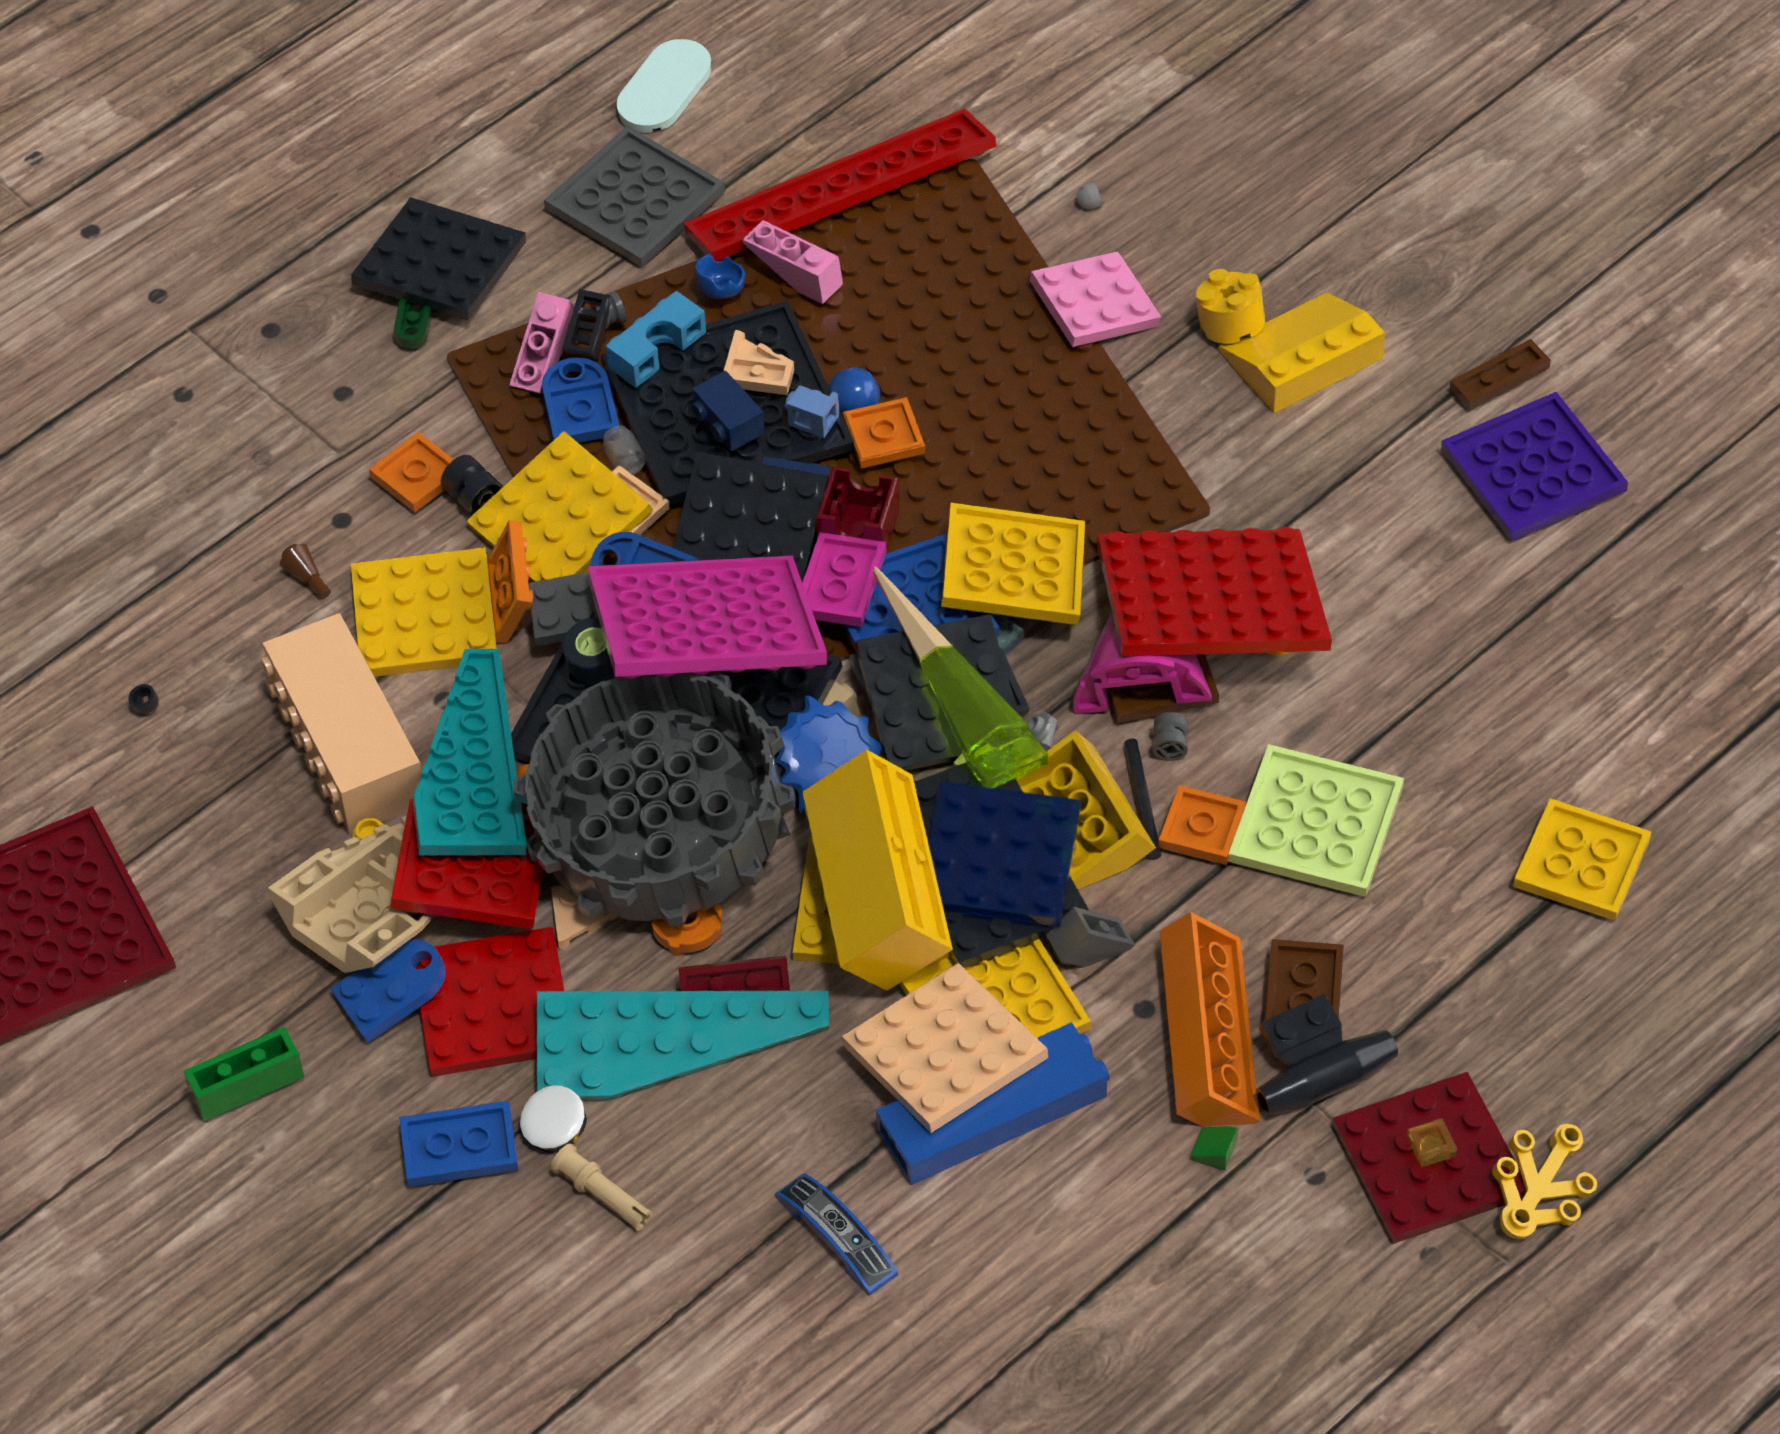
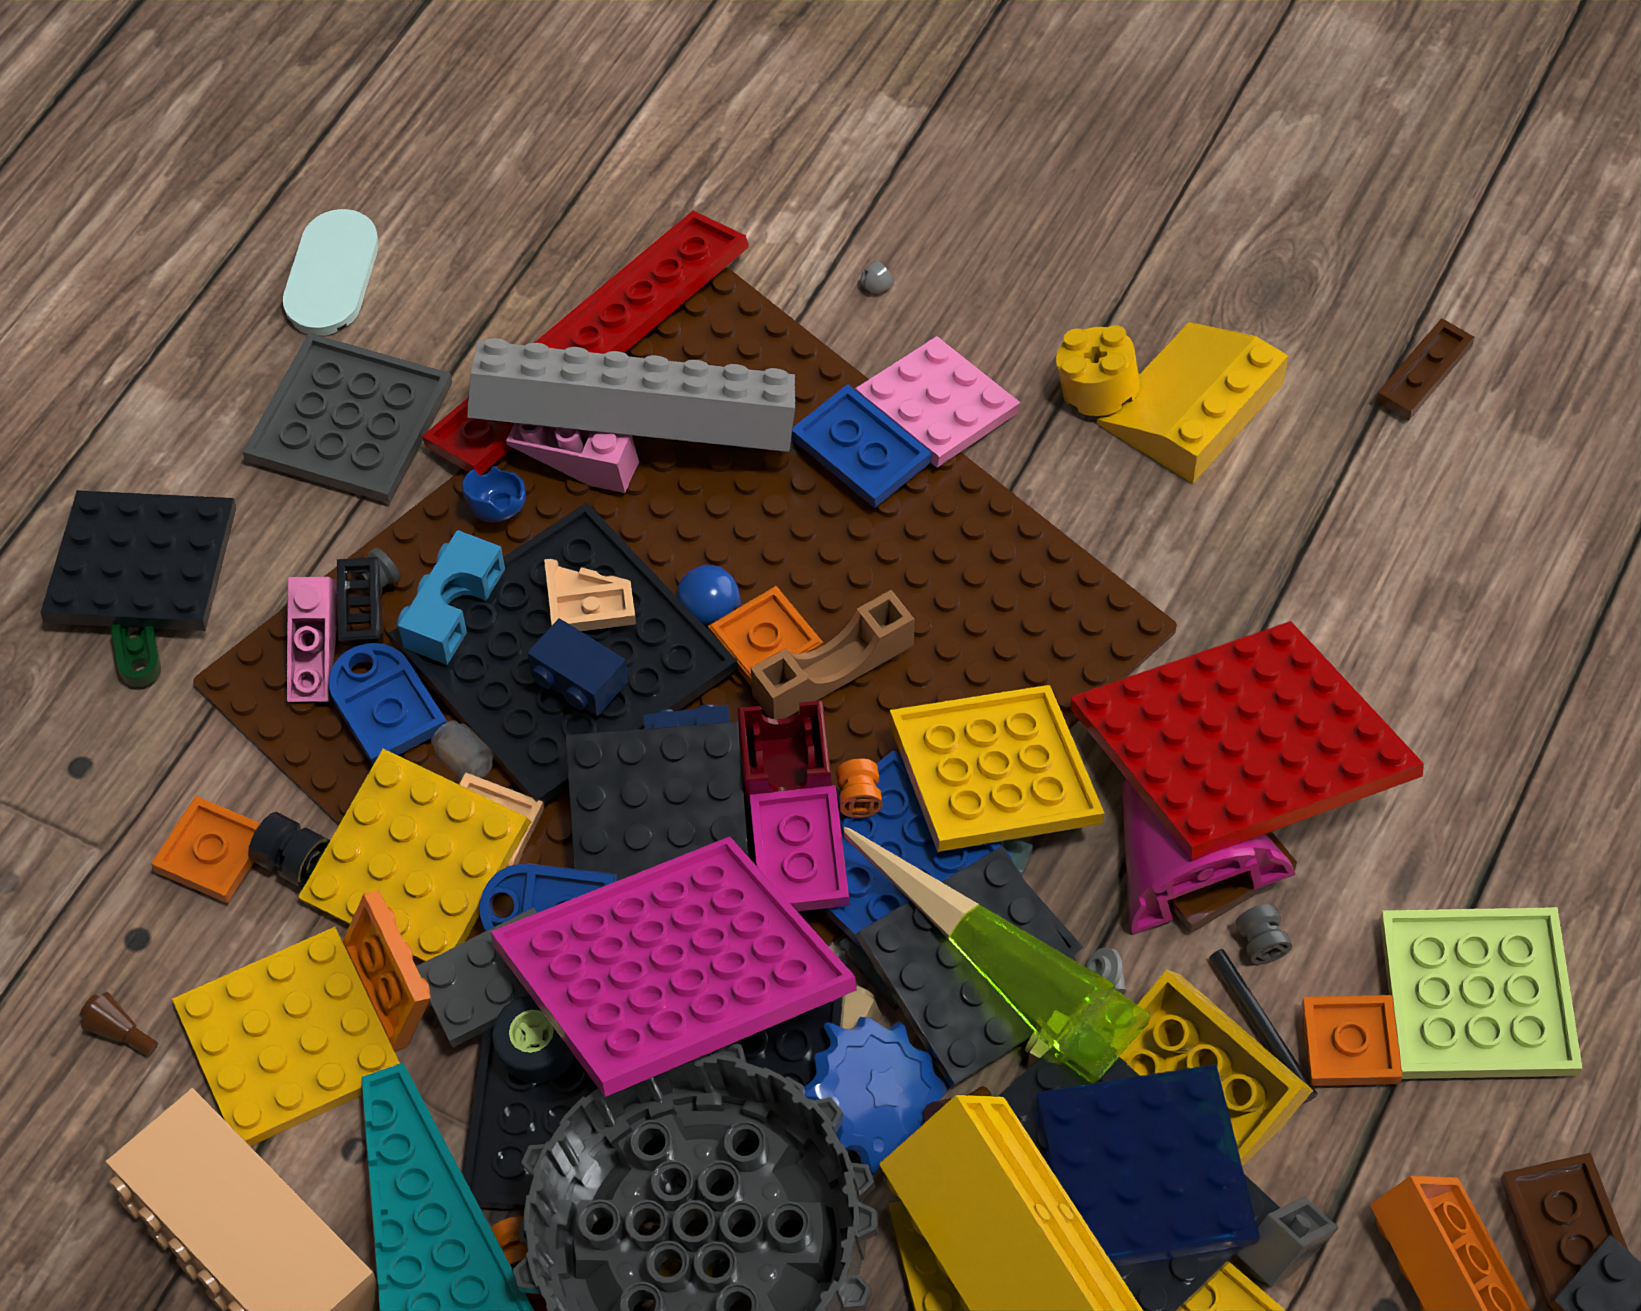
camera: 20 degrees left, 5 degrees up
medium blue brick [785,385,839,439] -> none
dark purple plate [1441,392,1628,541] -> none
none -> light grey brick [467,338,795,452]
none -> medium nougat arch [750,590,915,719]
none -> blue plate [791,384,932,508]
none -> orange wheel [836,758,883,818]

